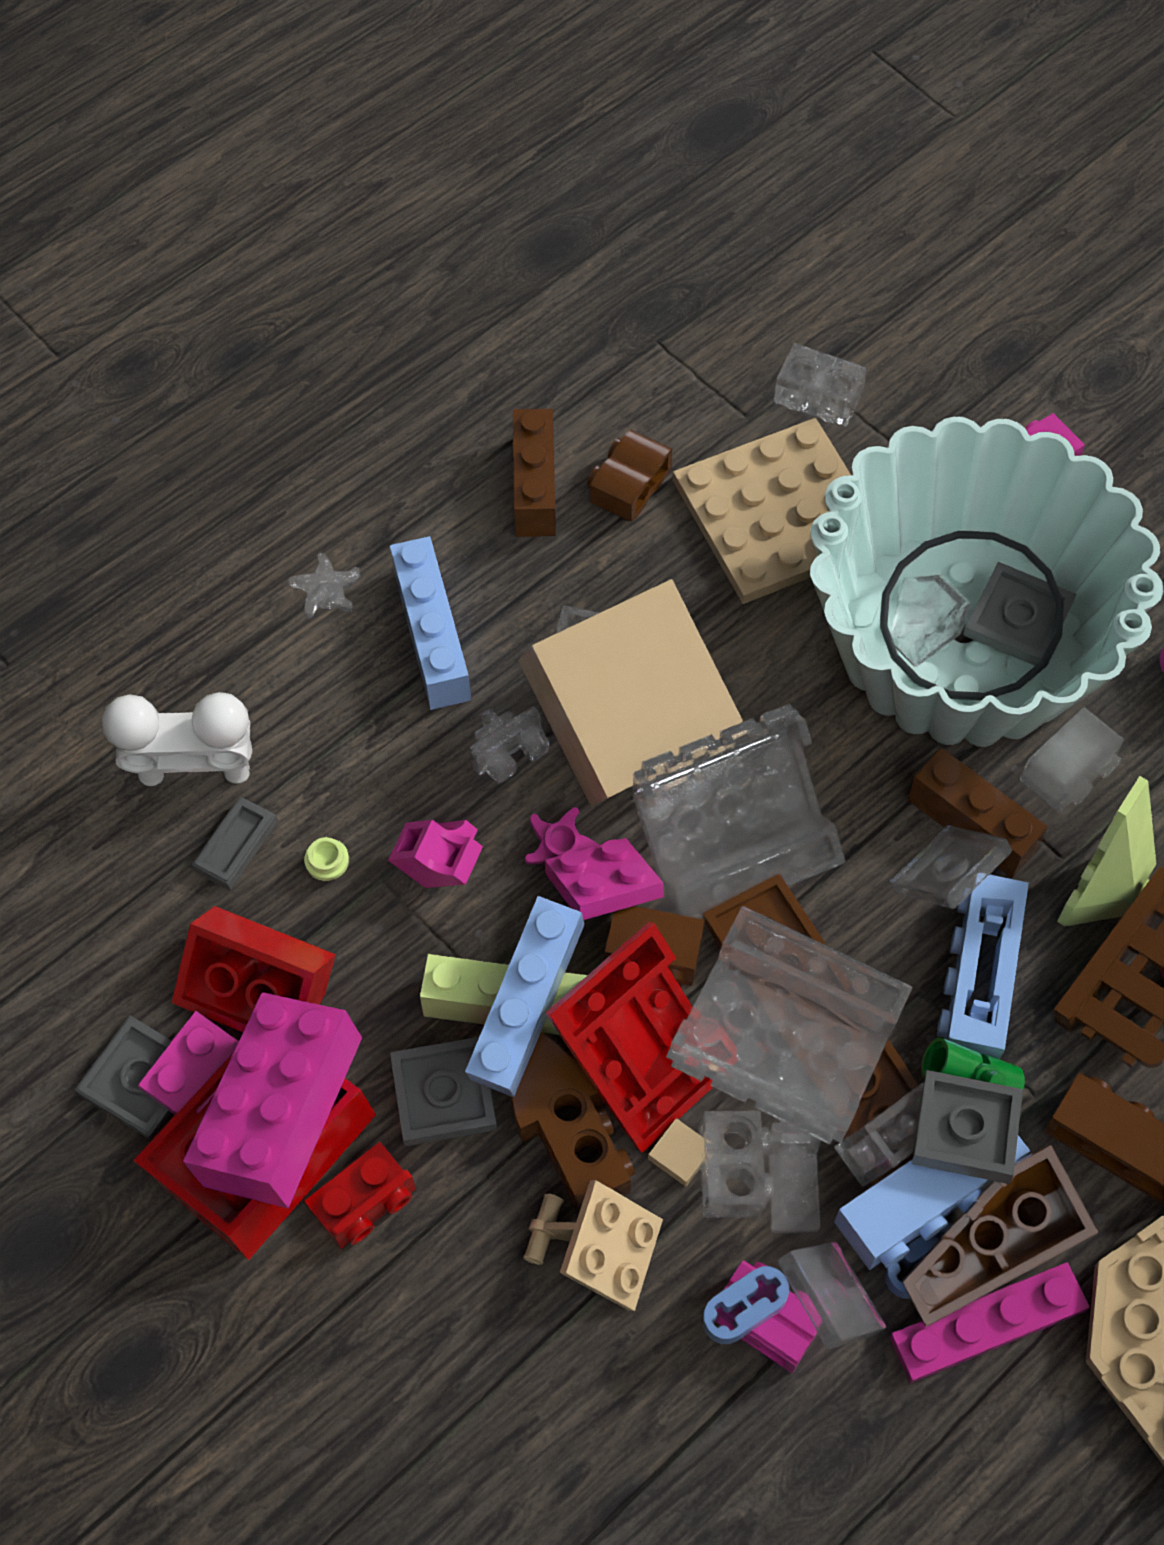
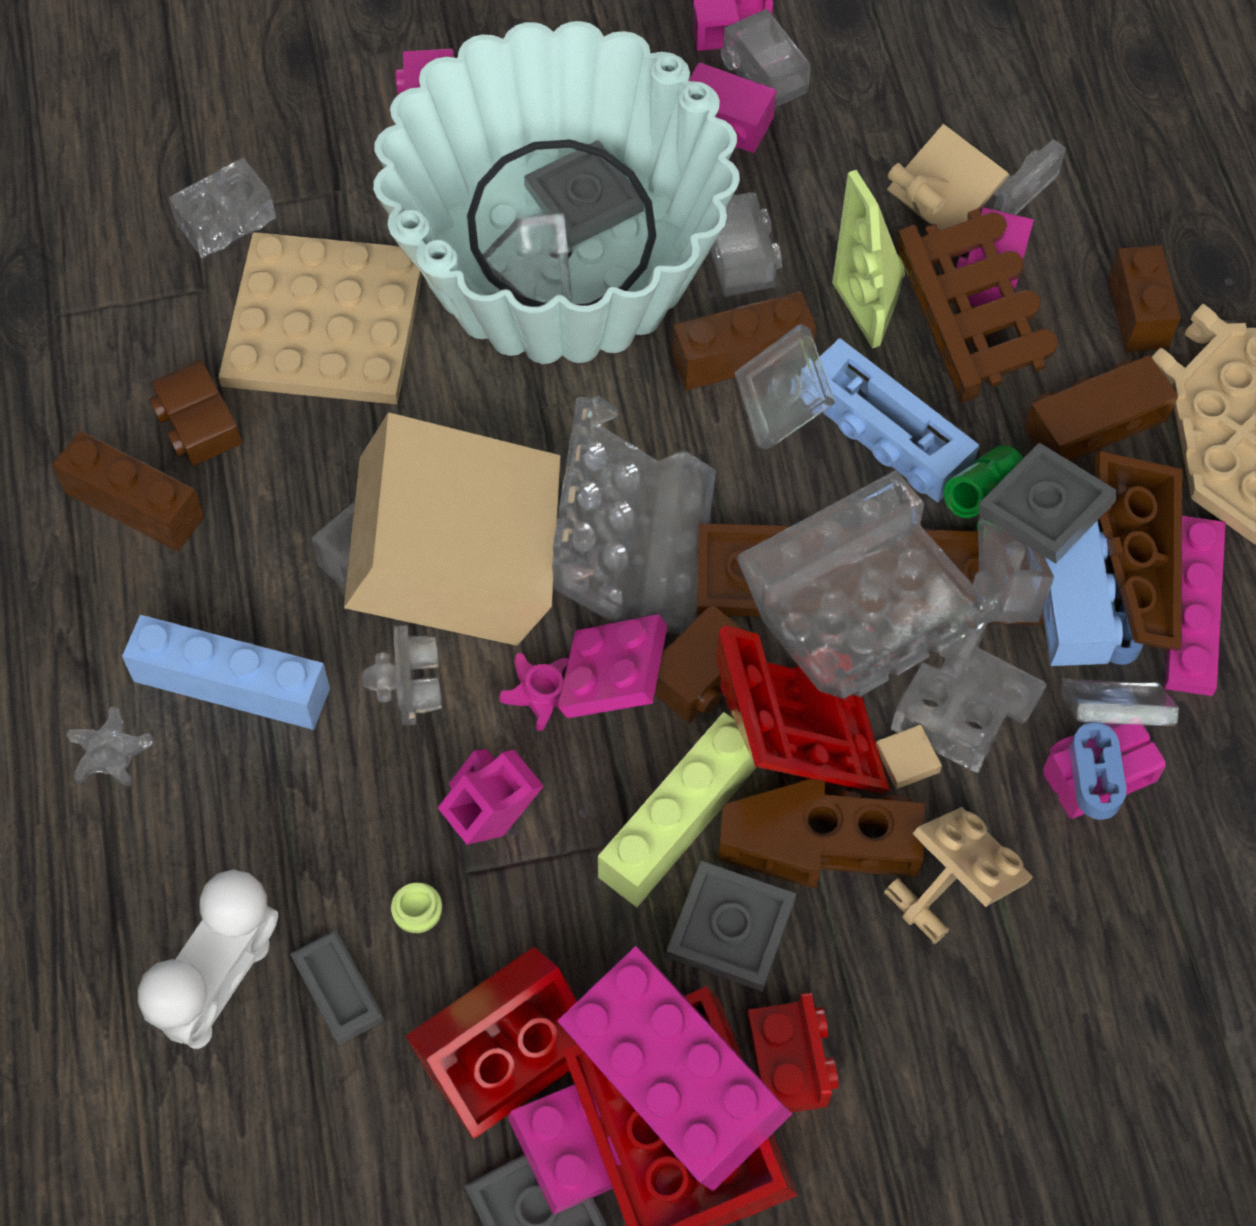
camera: 60 degrees left, 0 degrees up
light blue brick [465,896,584,1097] -> none

